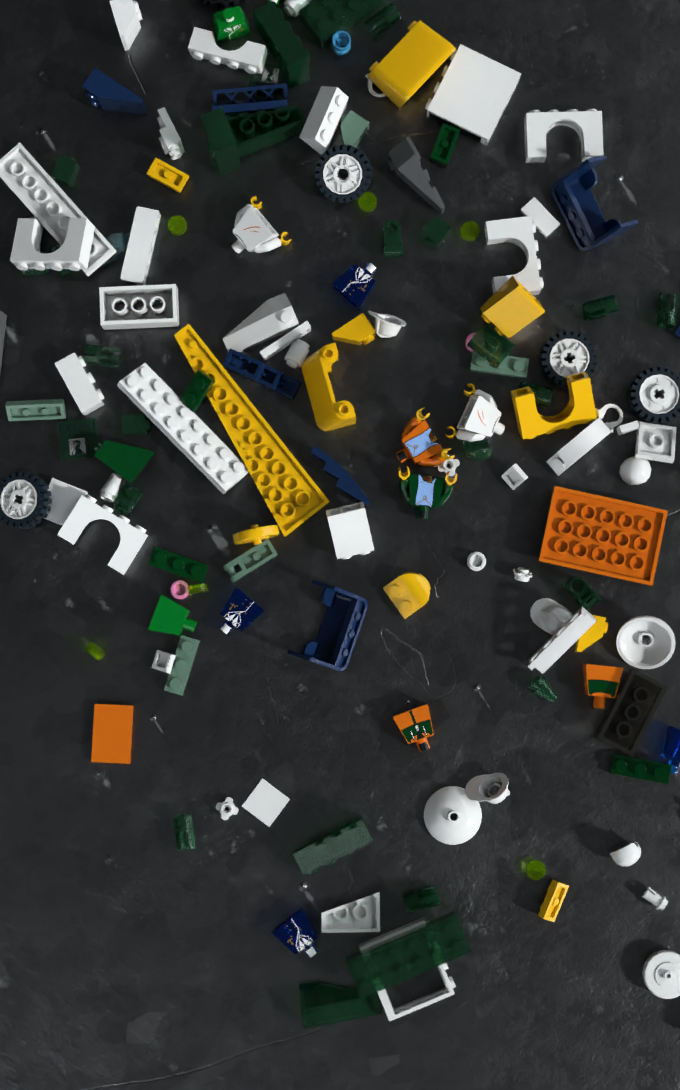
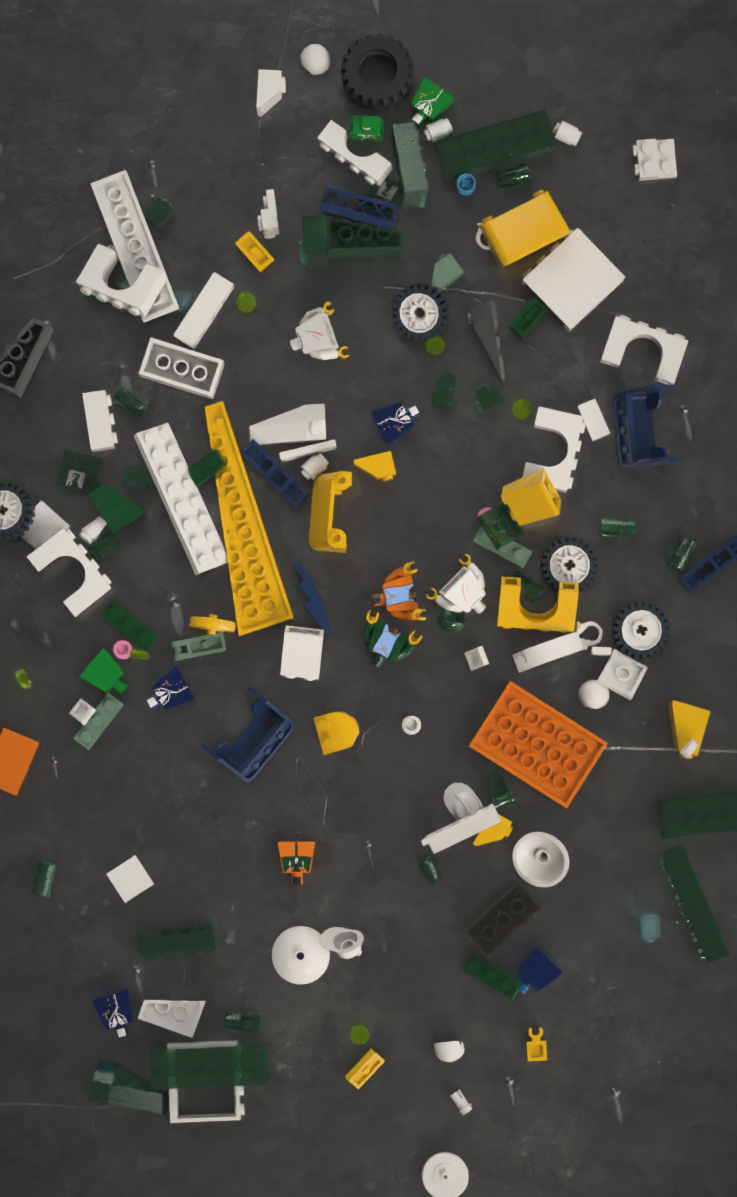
camera: 20 degrees right, 0 degrees up
sand green plate [5,399,66,421] -> none
dark blue slope [82,68,147,115] -> none
white plate [216,797,239,820] -> none
white slope [299,86,349,155] -> none
white piece [367,311,406,338] -> none
white plate [438,454,460,477] -> none
white plate [513,567,533,582] -> none
orange torso [583,664,623,709] -> none

